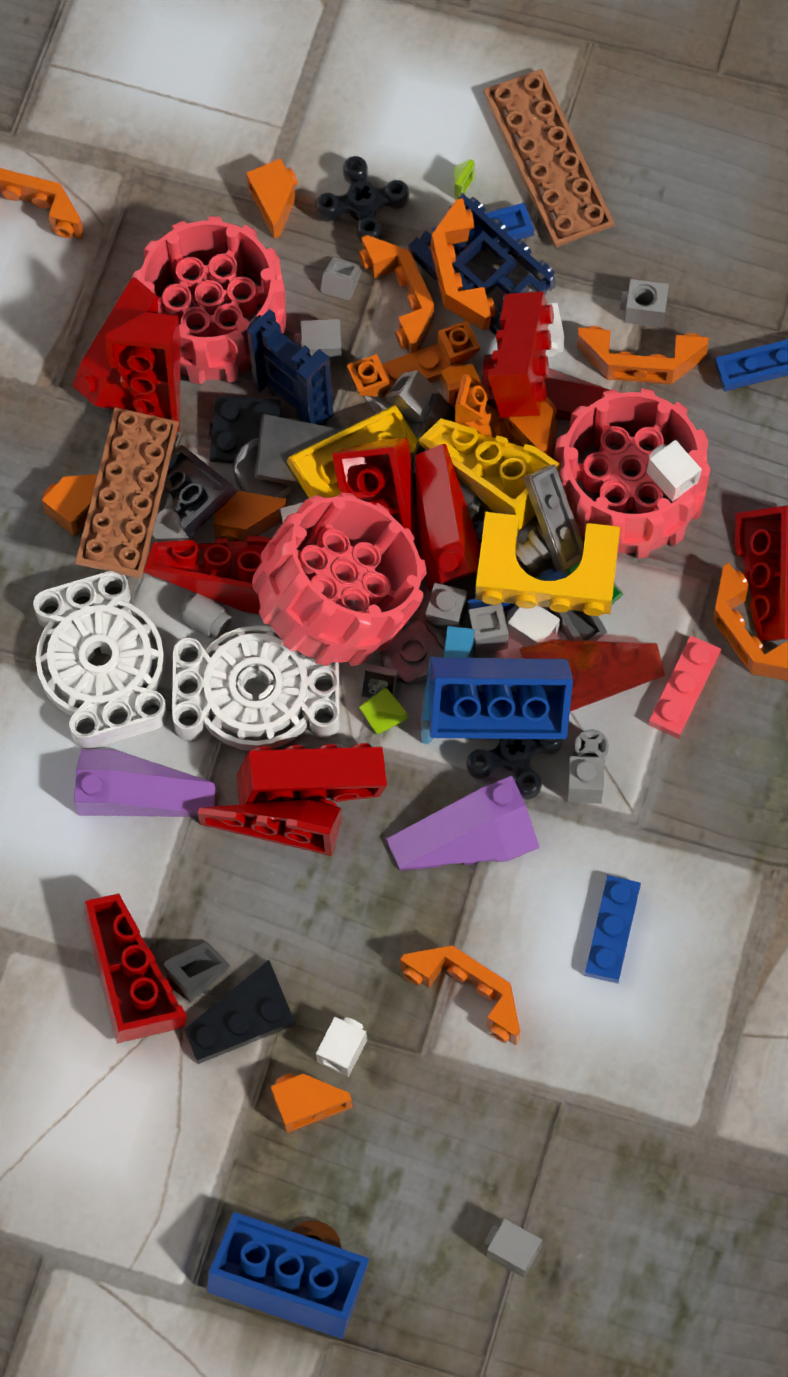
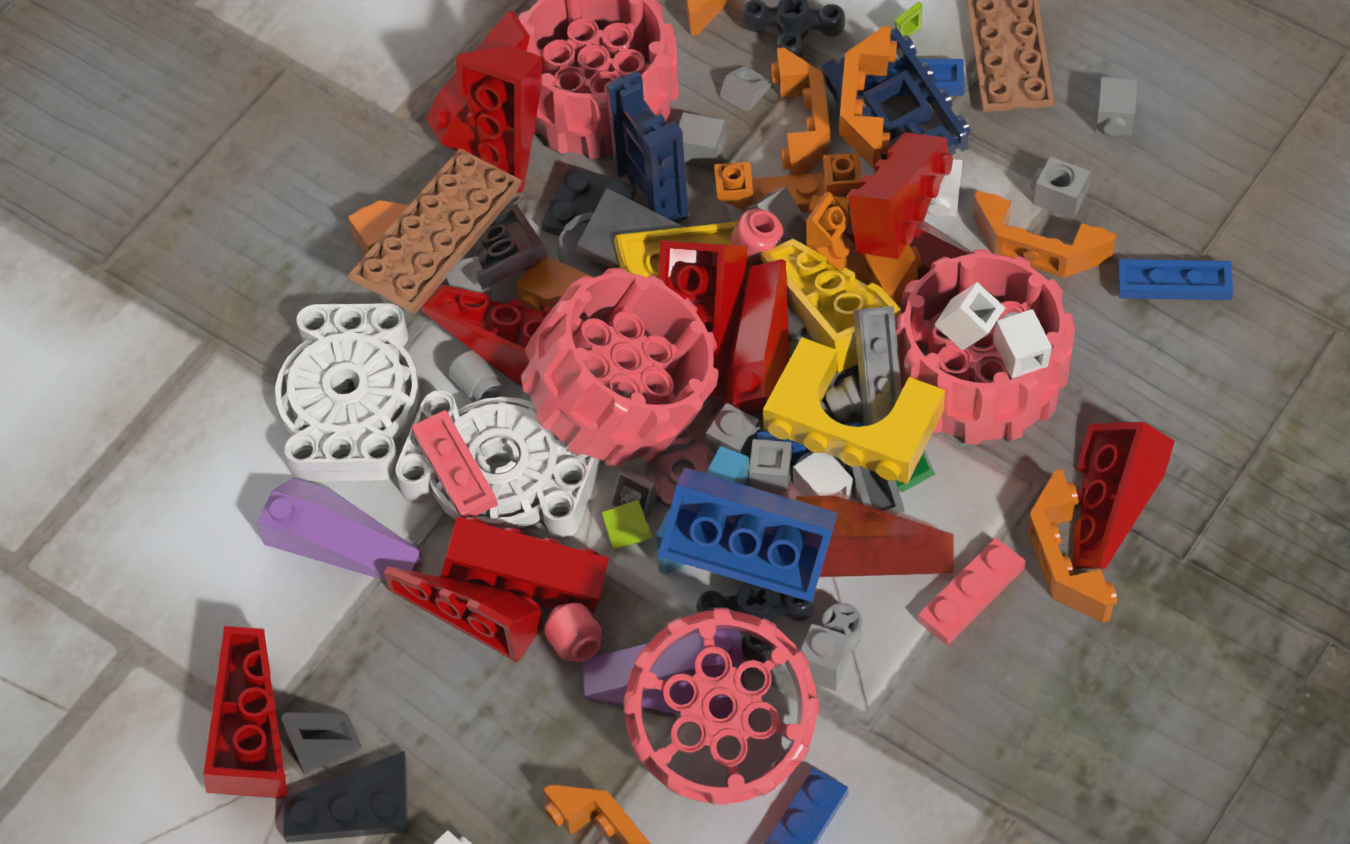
camera: 20 degrees right, 10 degrees down
none -> coral plate [411,410,498,518]
none -> coral head [544,603,603,662]
none -> coral wheel [624,608,820,805]
none -> coral head [731,208,784,264]
none -> white brick [934,282,1005,351]
none -> light grey brick [1096,77,1138,136]

